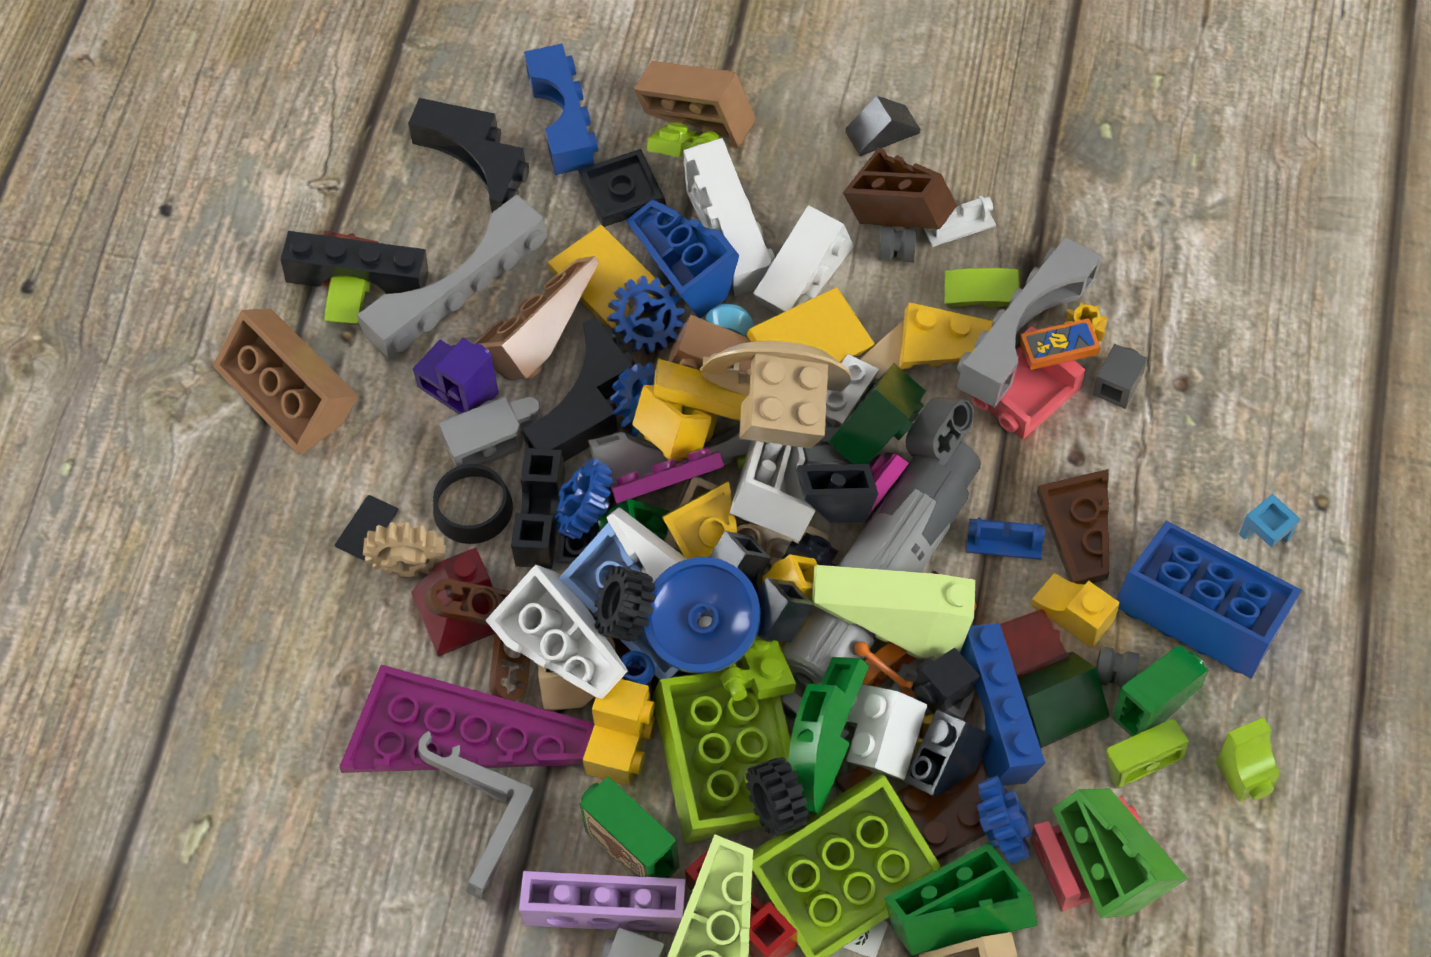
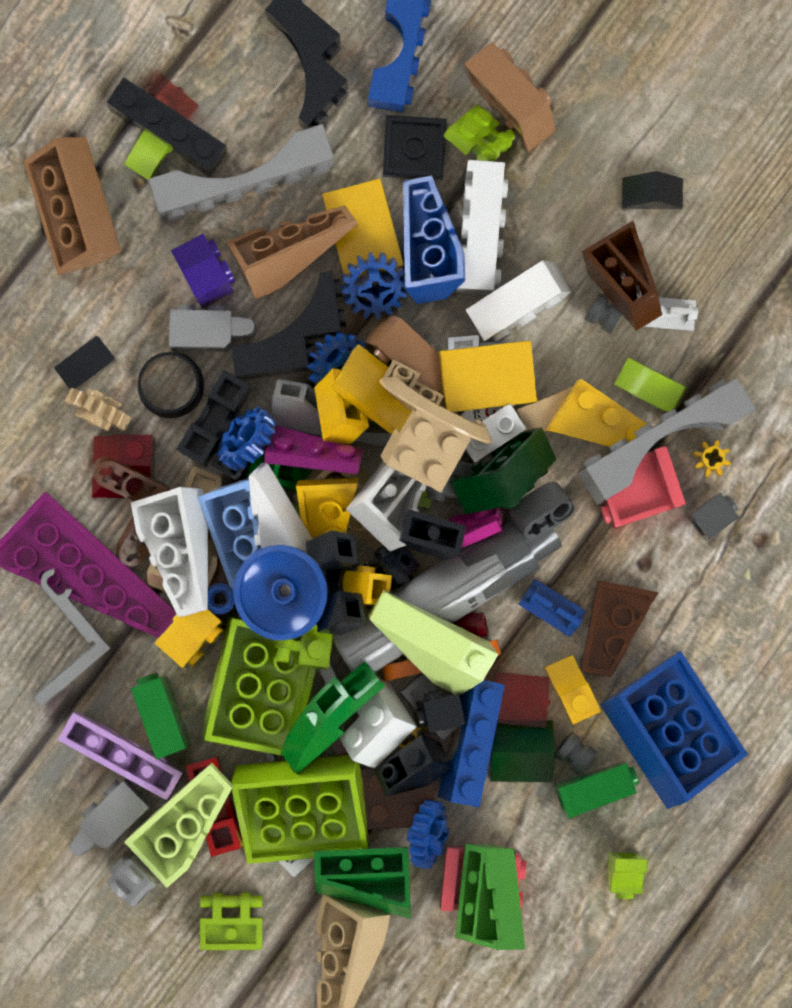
camera: 20 degrees right, 25 degrees up
black tyre [594,566,656,642] -> none
medium azure cone [705,304,753,337] -> none
black tyre [746,757,808,837] -> none
orange hinge [854,641,915,697] -> none
tile [1019,318,1101,370] -> none
lime slope [1107,719,1189,789] -> none
dark azure panel [1239,493,1300,547] -> none

